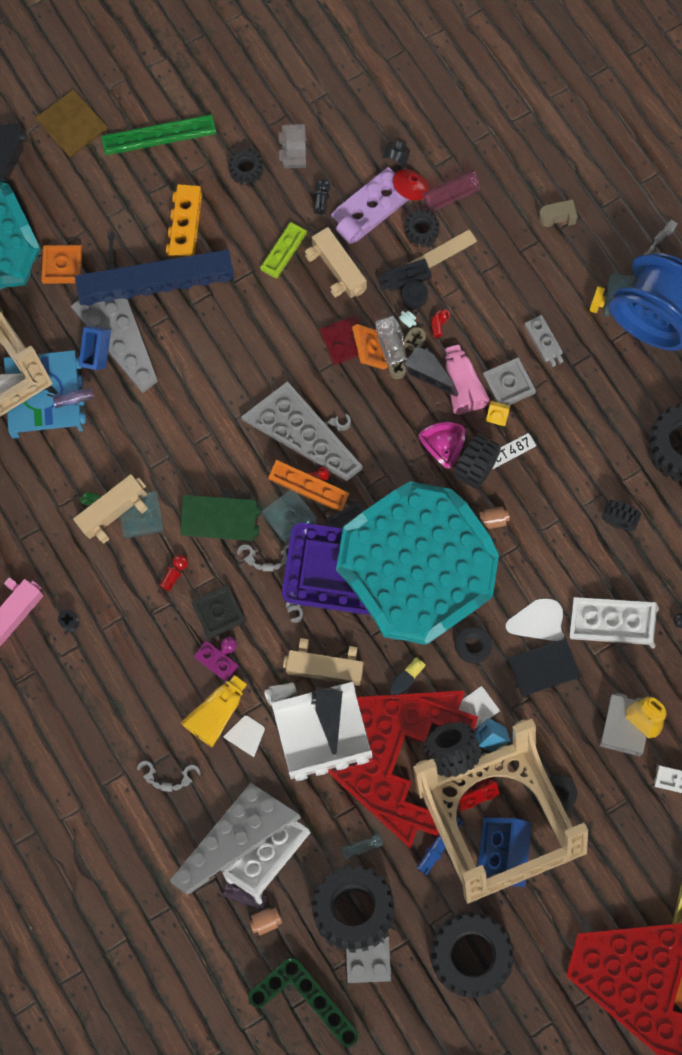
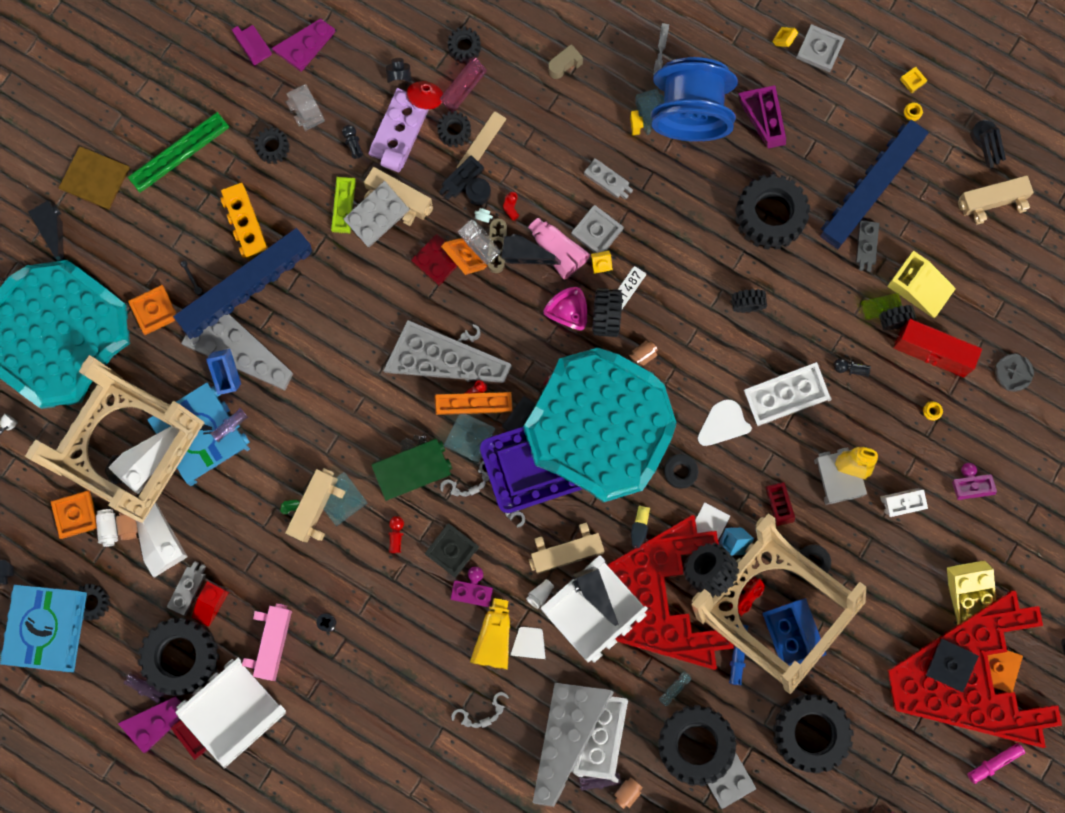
camera: 30 degrees left, 5 degrees up
black tile [508,639,581,697] -> none
none -> magenta panel [232,25,272,65]
none -> magenta wing [272,18,335,72]
none -> light grey plate [344,181,411,247]
none -> black tyre [448,27,481,63]
none -> dark red slope [766,482,795,526]
none -> black plate [925,638,979,692]

